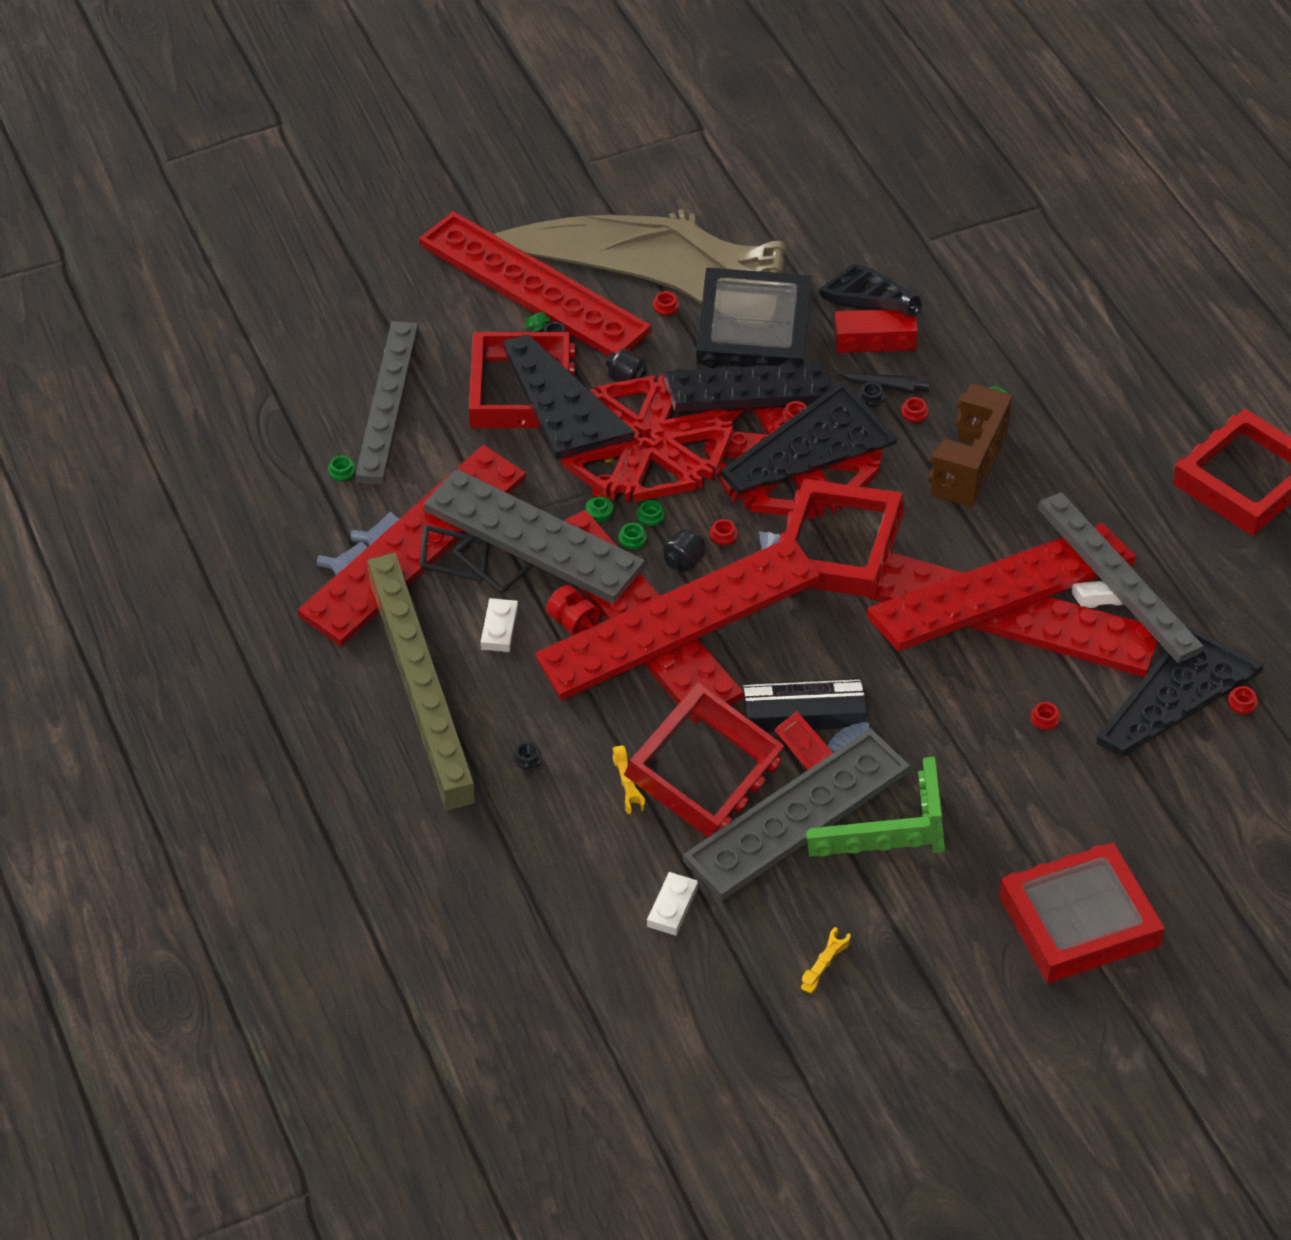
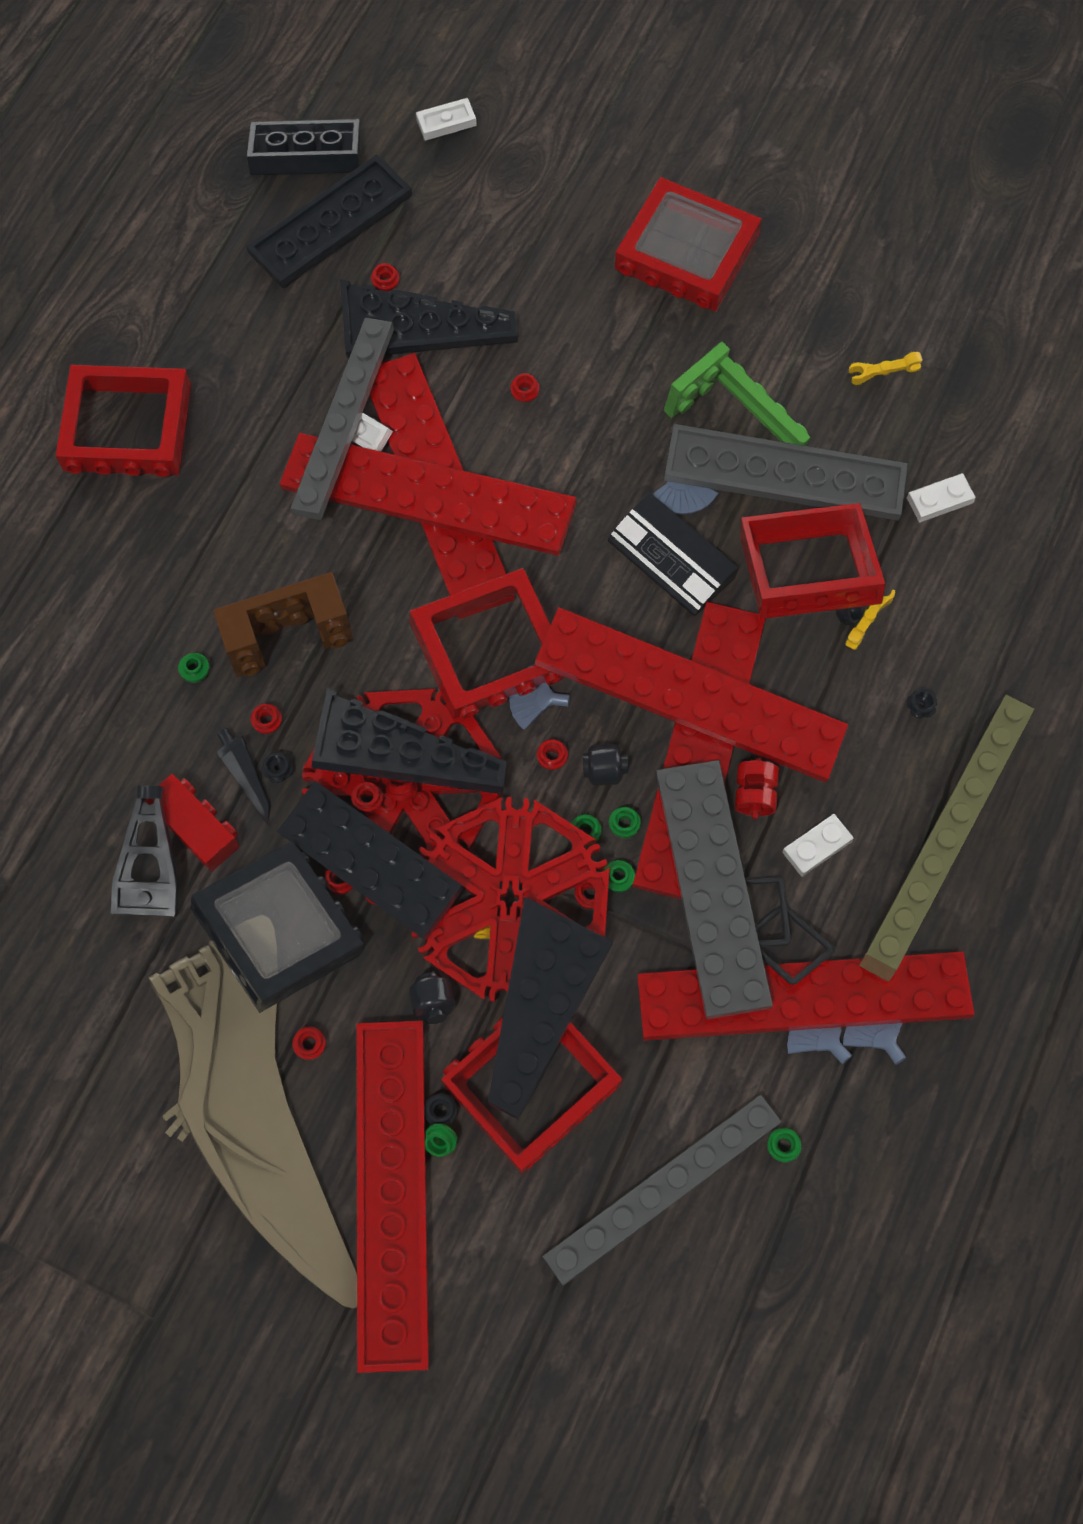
camera: 130 degrees left, 20 degrees up
red plate [774,711,833,770] -> none

